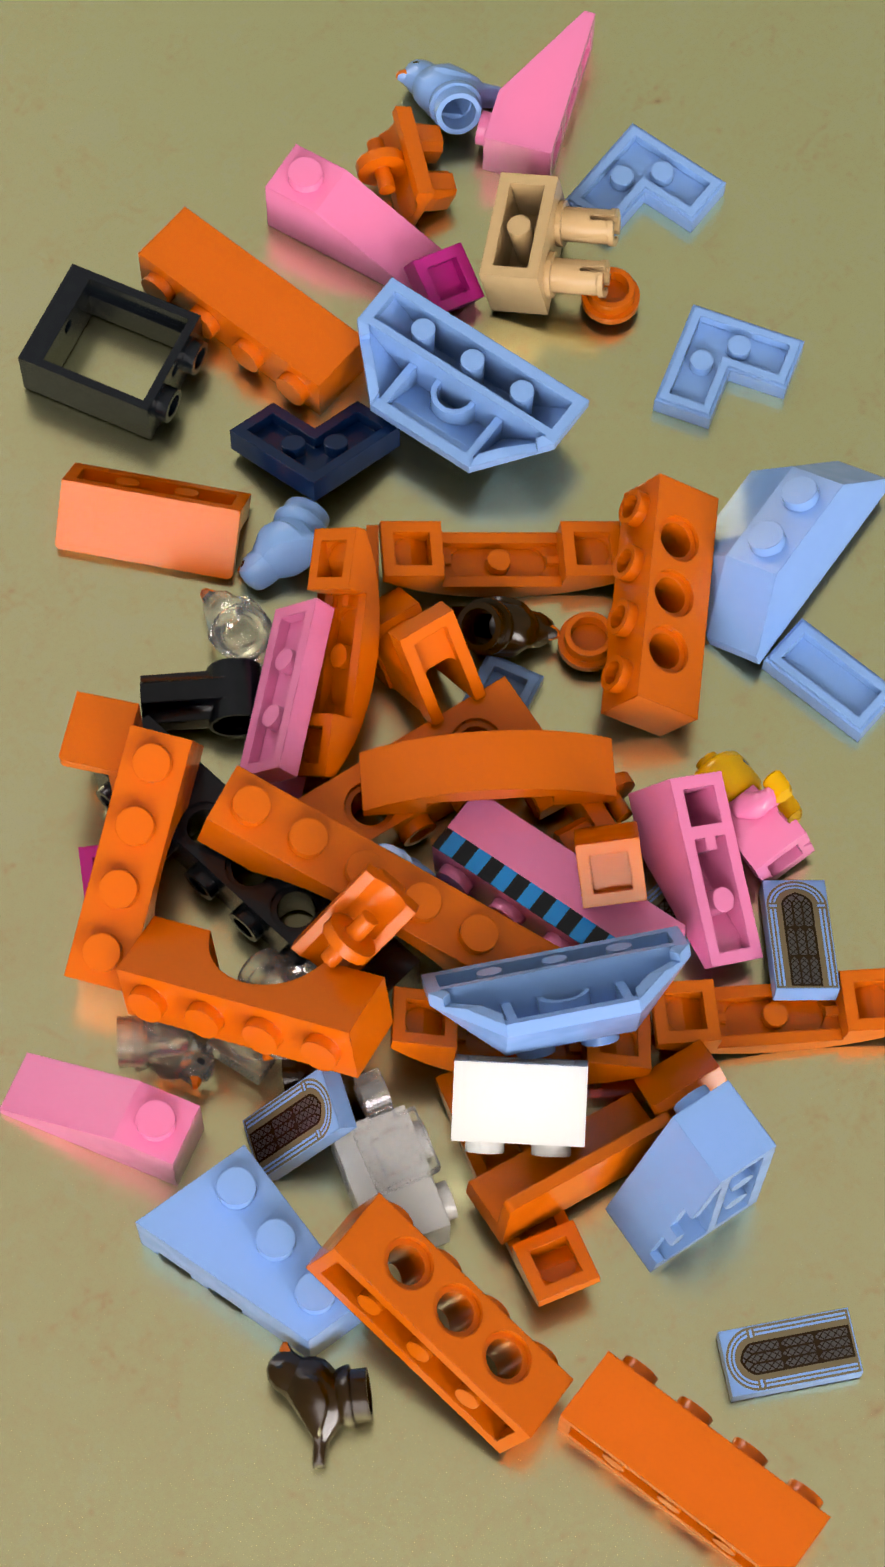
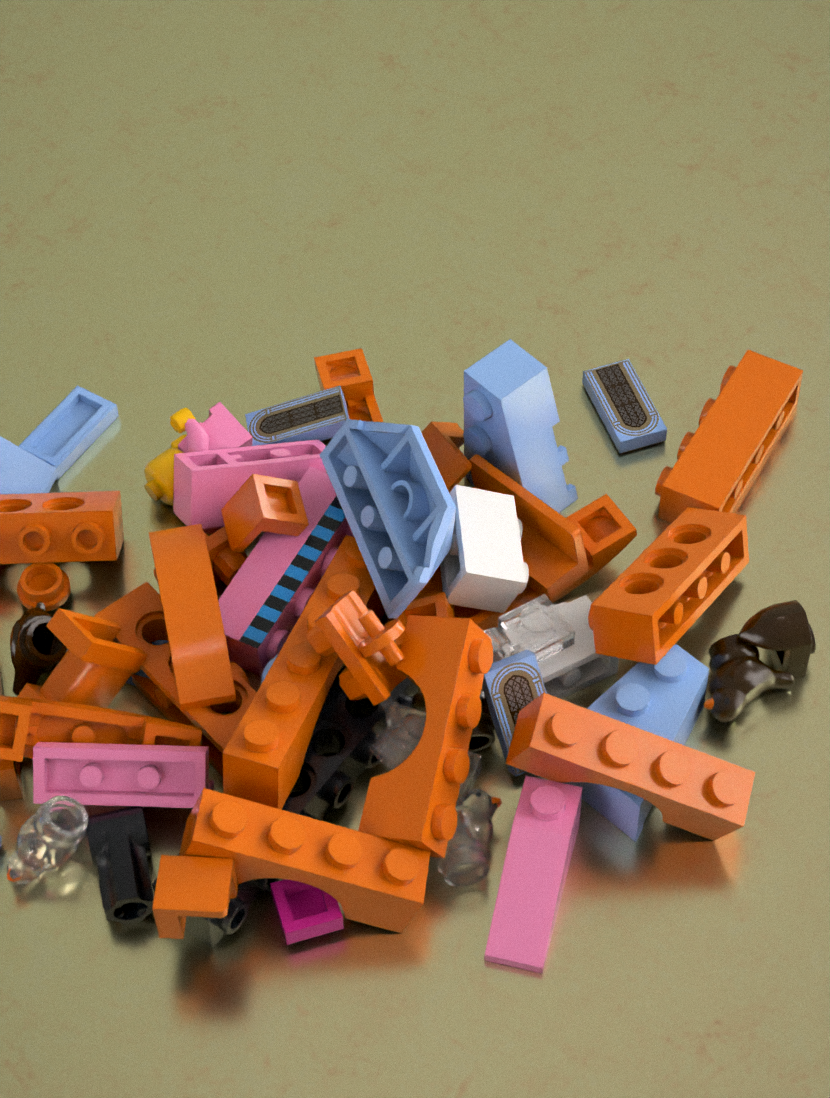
camera: 95 degrees left, 15 degrees down
none -> orange arch [505,693,755,841]
none -> dark brown plate [739,600,816,679]

